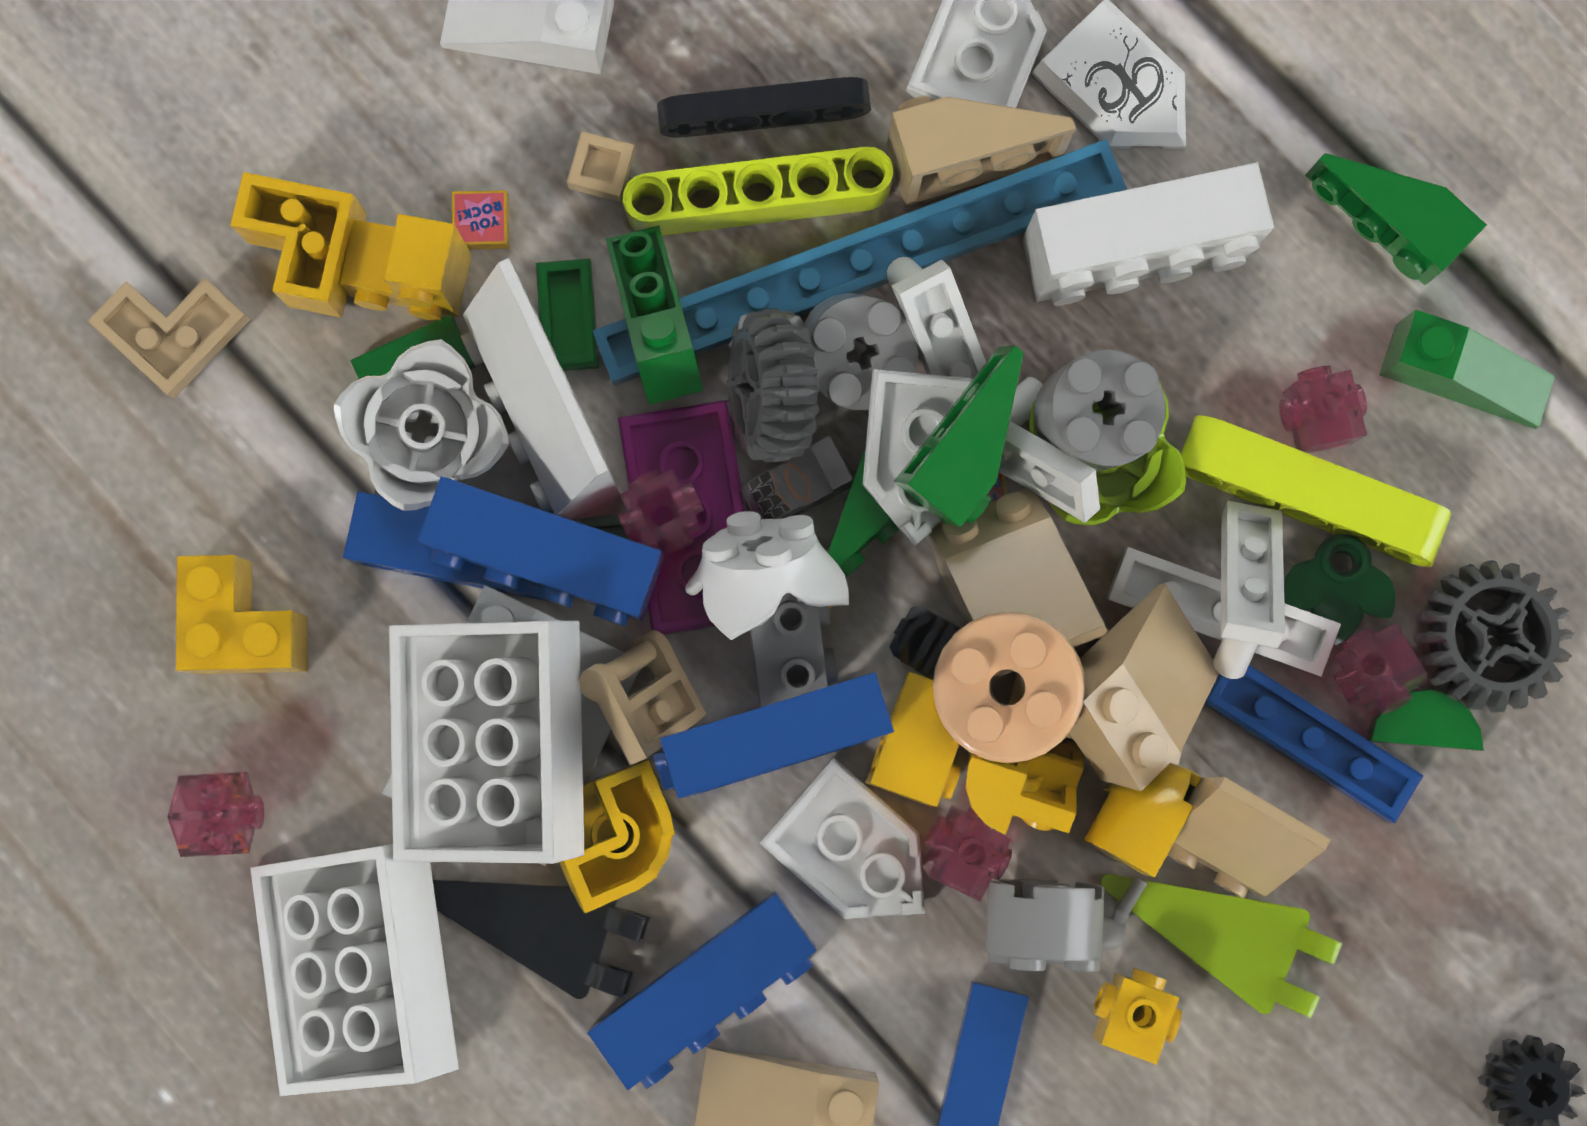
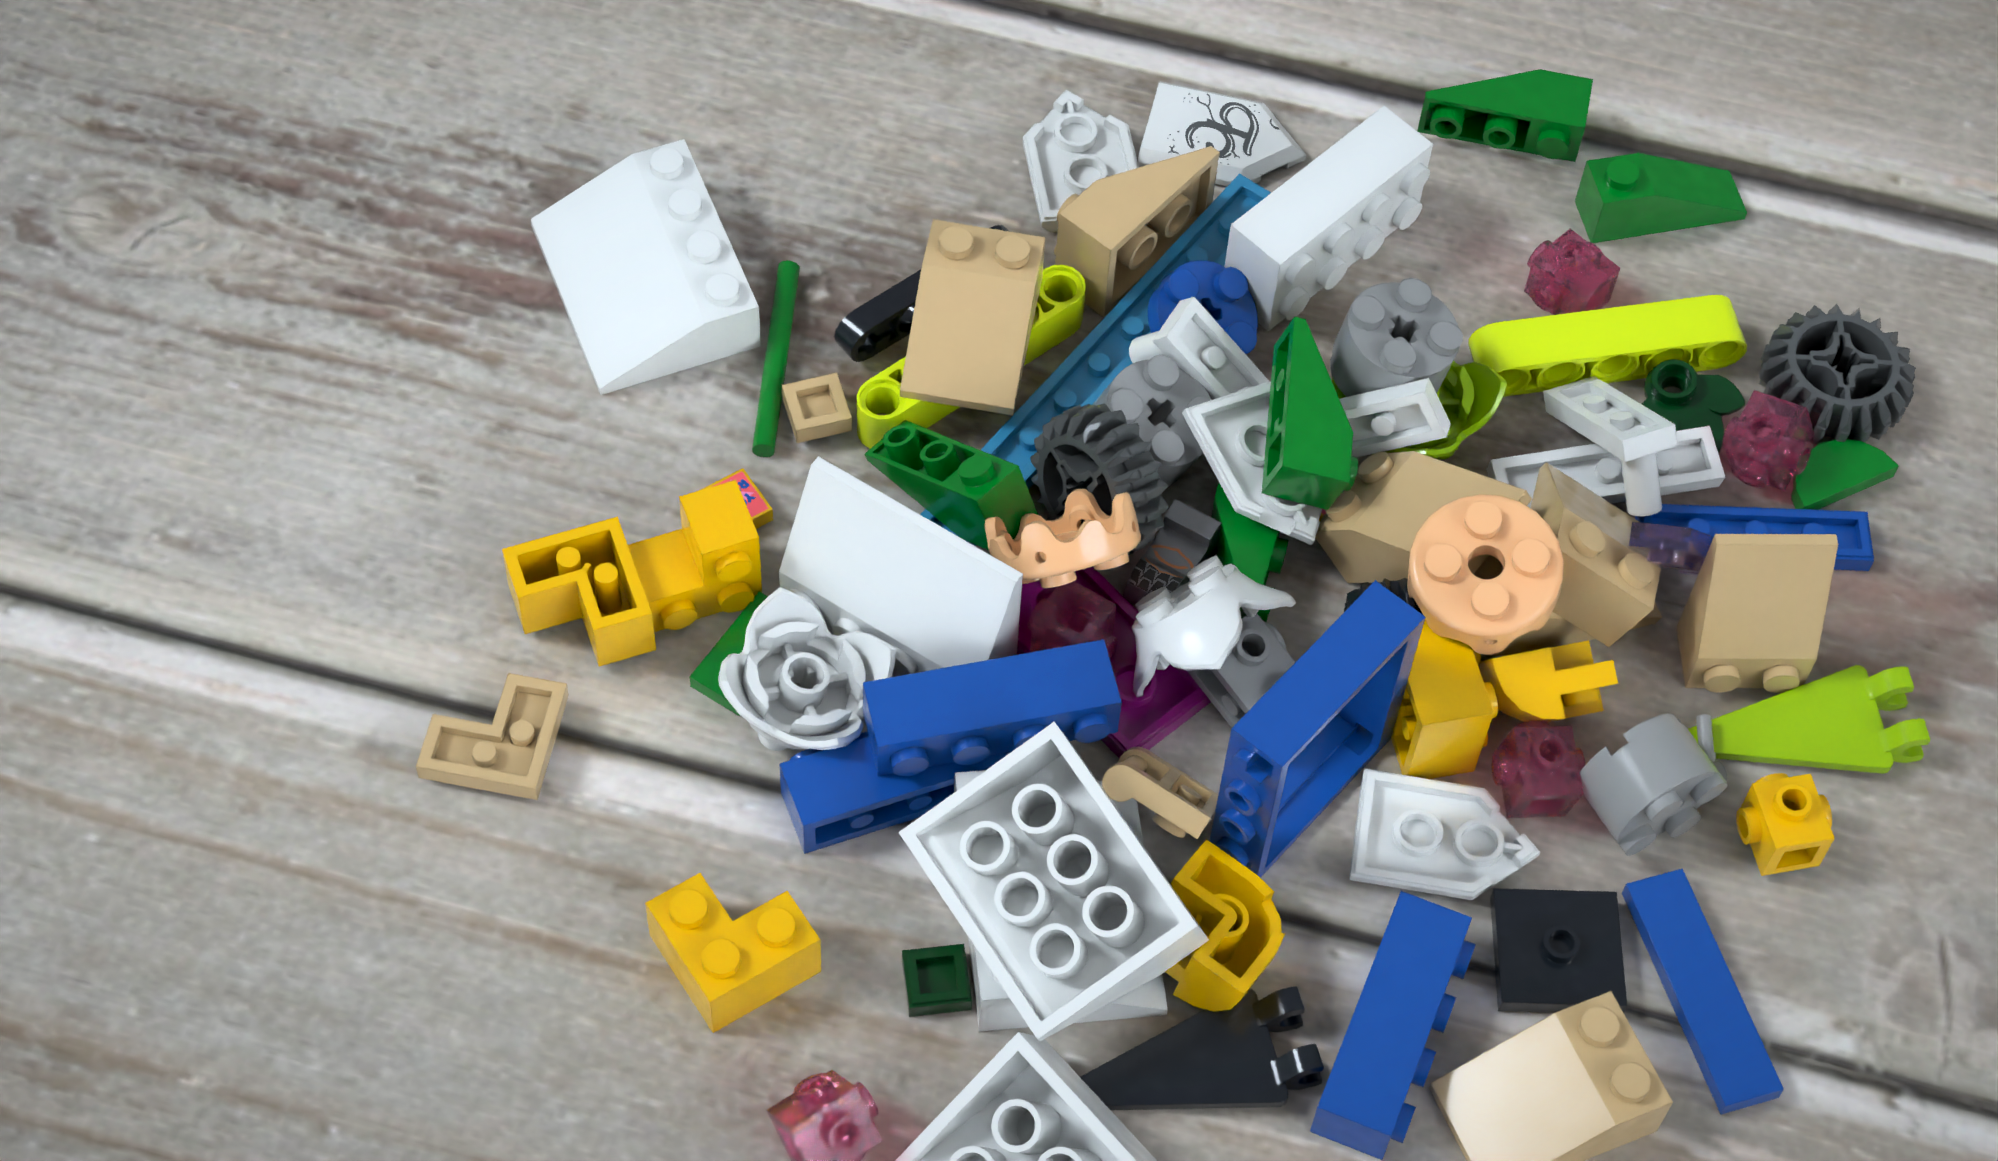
camera: 30 degrees left, 25 degrees down
yellow brick [1084,762,1202,878] -> none
none -> green bar [752,260,800,457]
none -> tan slope [900,219,1045,416]
none -> dark green tile [902,944,972,1017]
none -> light nougat plate [985,489,1141,588]
none -> blue plate [1148,260,1258,354]
none -> black plate [1490,888,1627,1013]
none -> clear purple plate [1629,522,1714,576]

